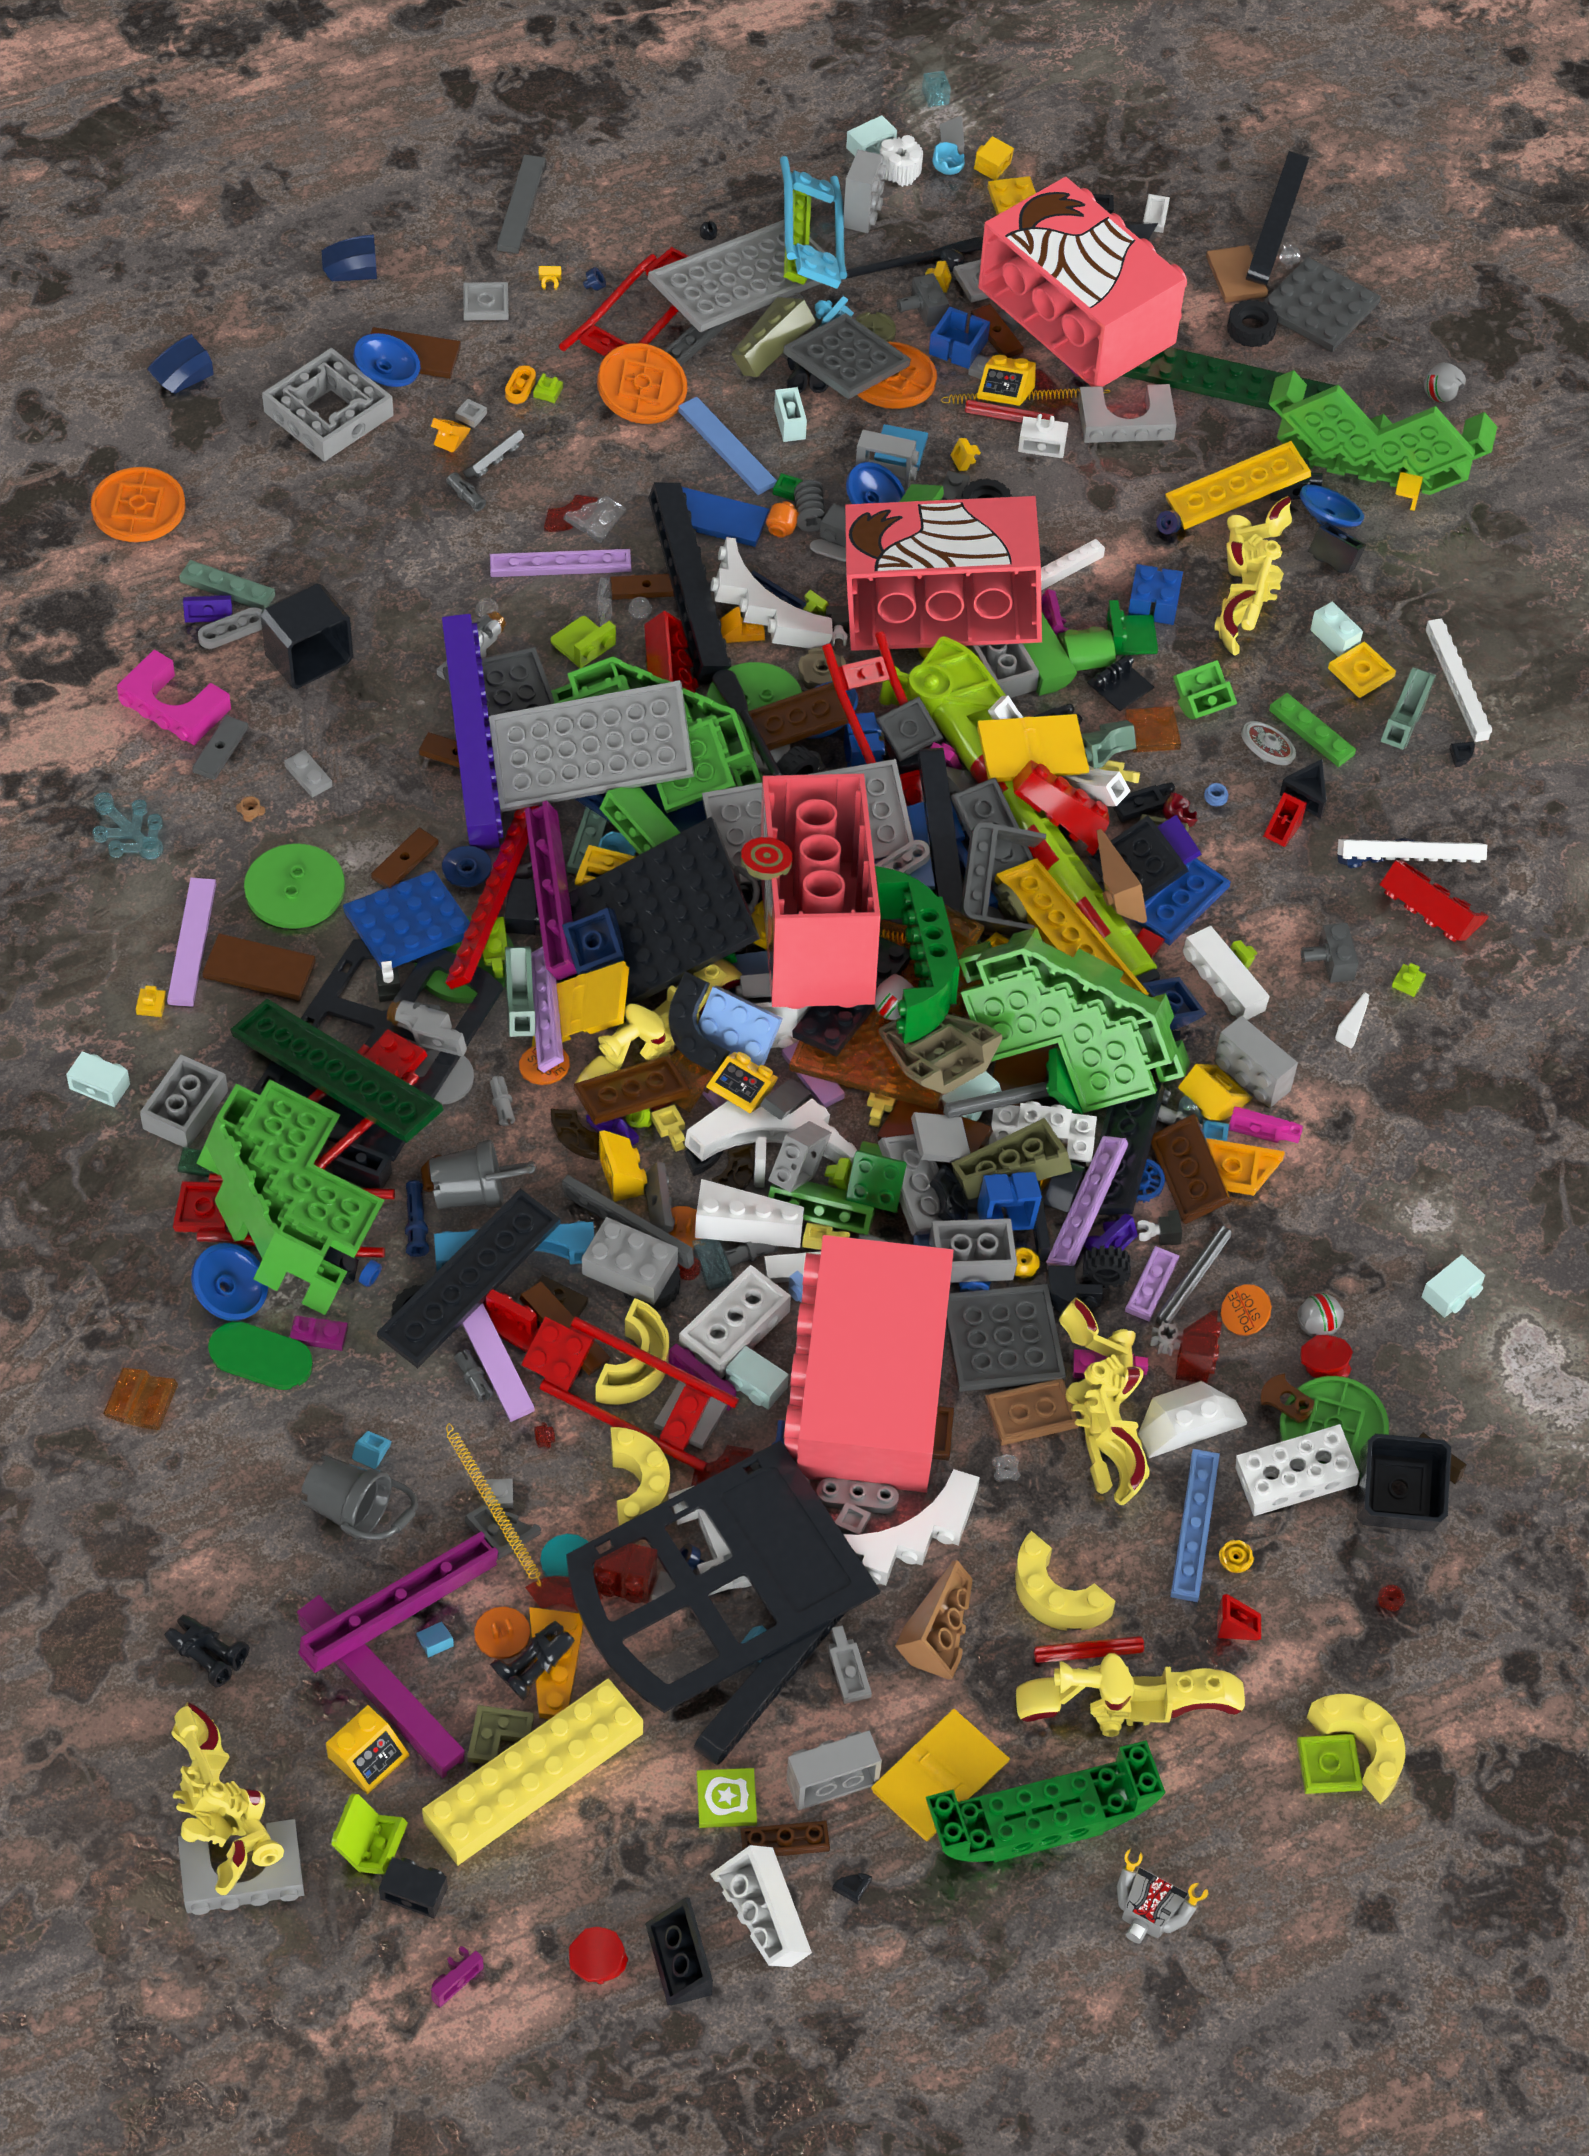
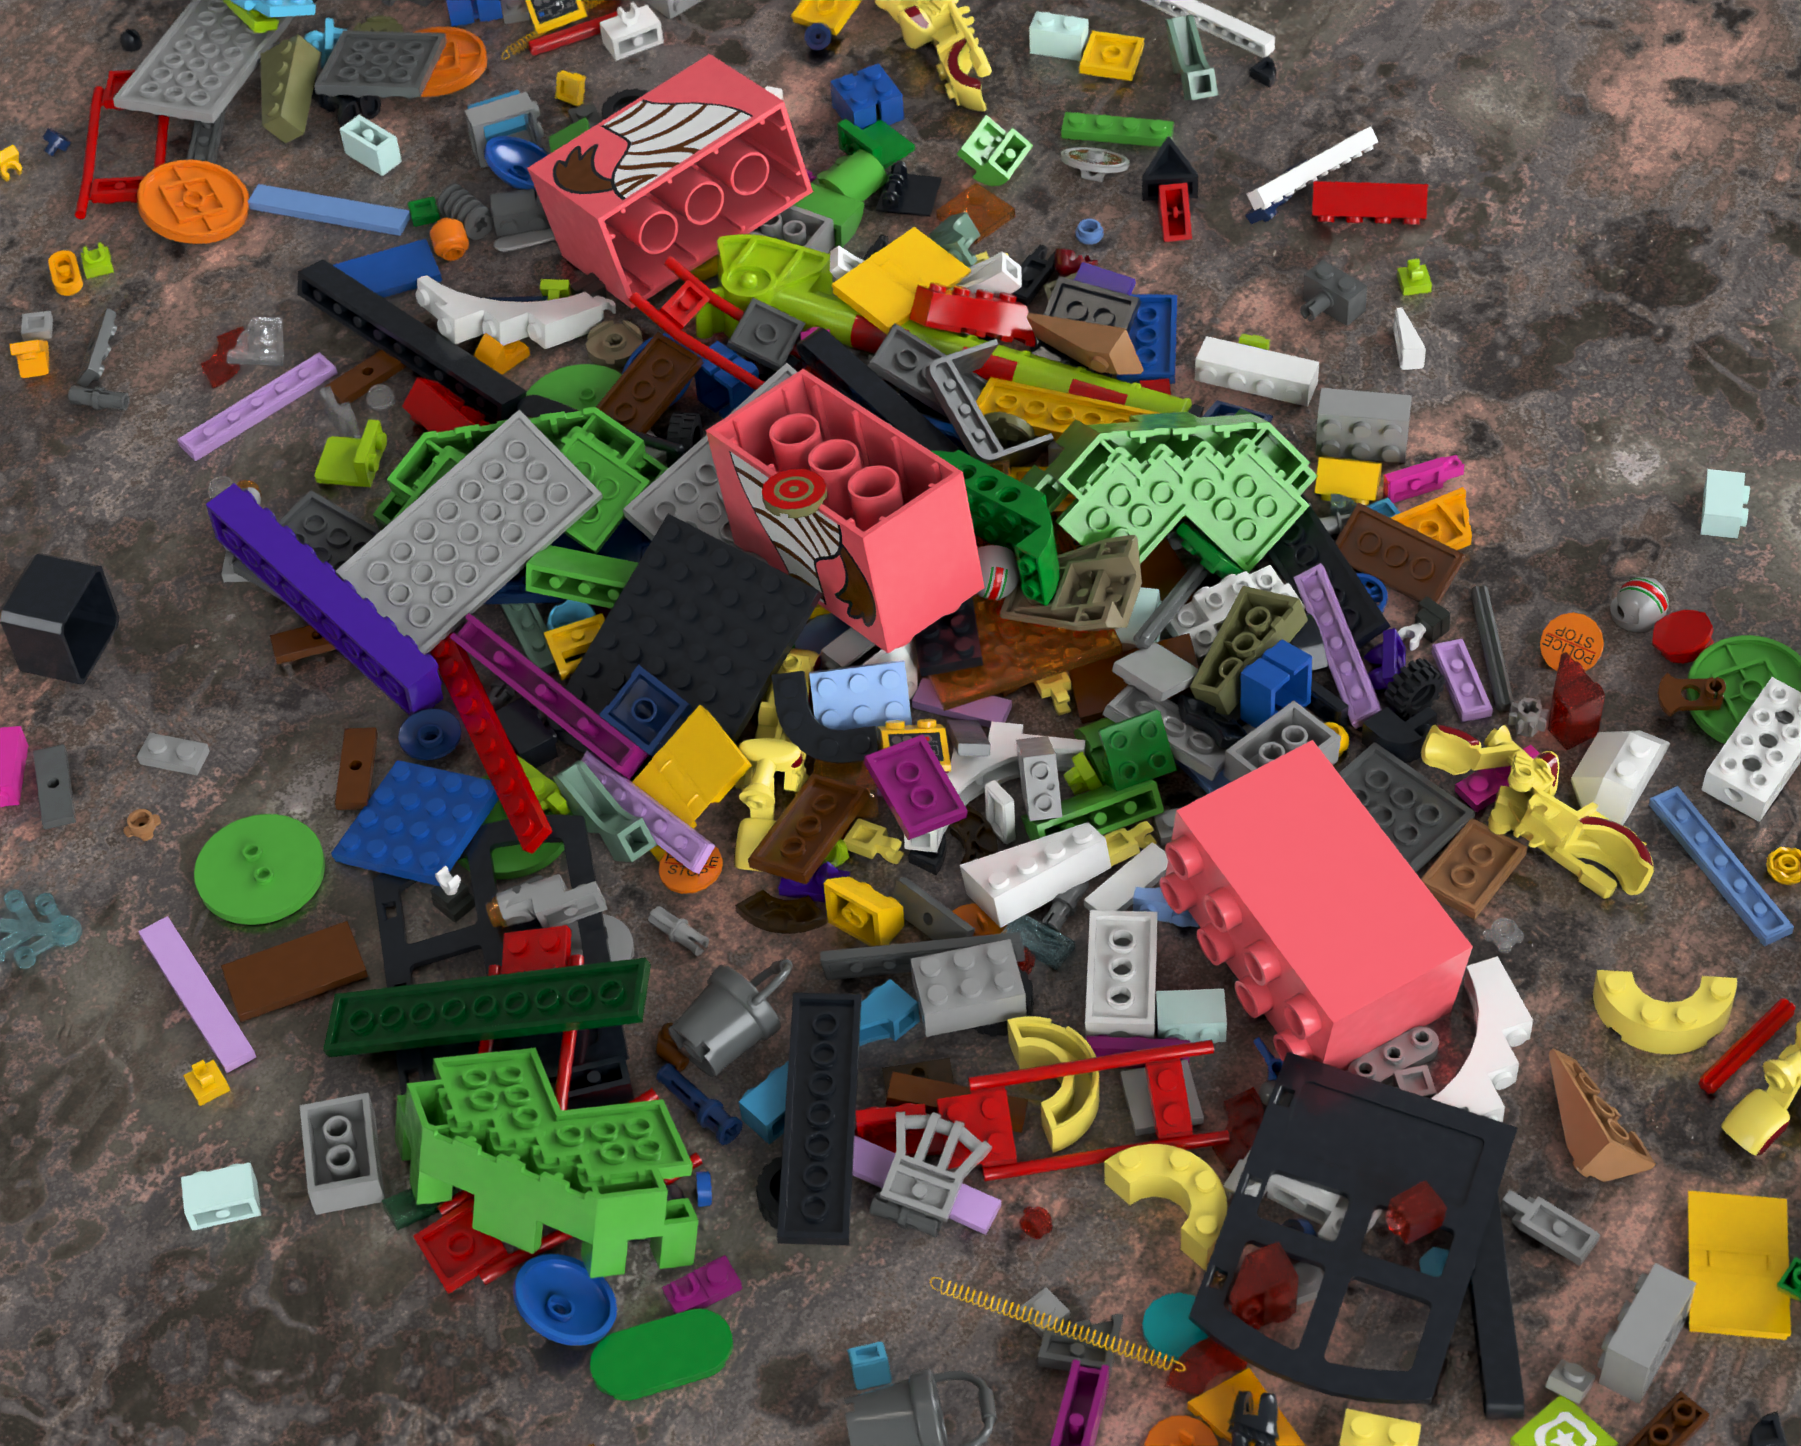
camera: 30 degrees left, 5 degrees down
none -> magenta plate [864,734,968,840]
none -> light grey plate [880,1112,992,1222]
none -> clear red brick [1386,1180,1447,1245]
none -> light grey plate [1545,1359,1596,1404]

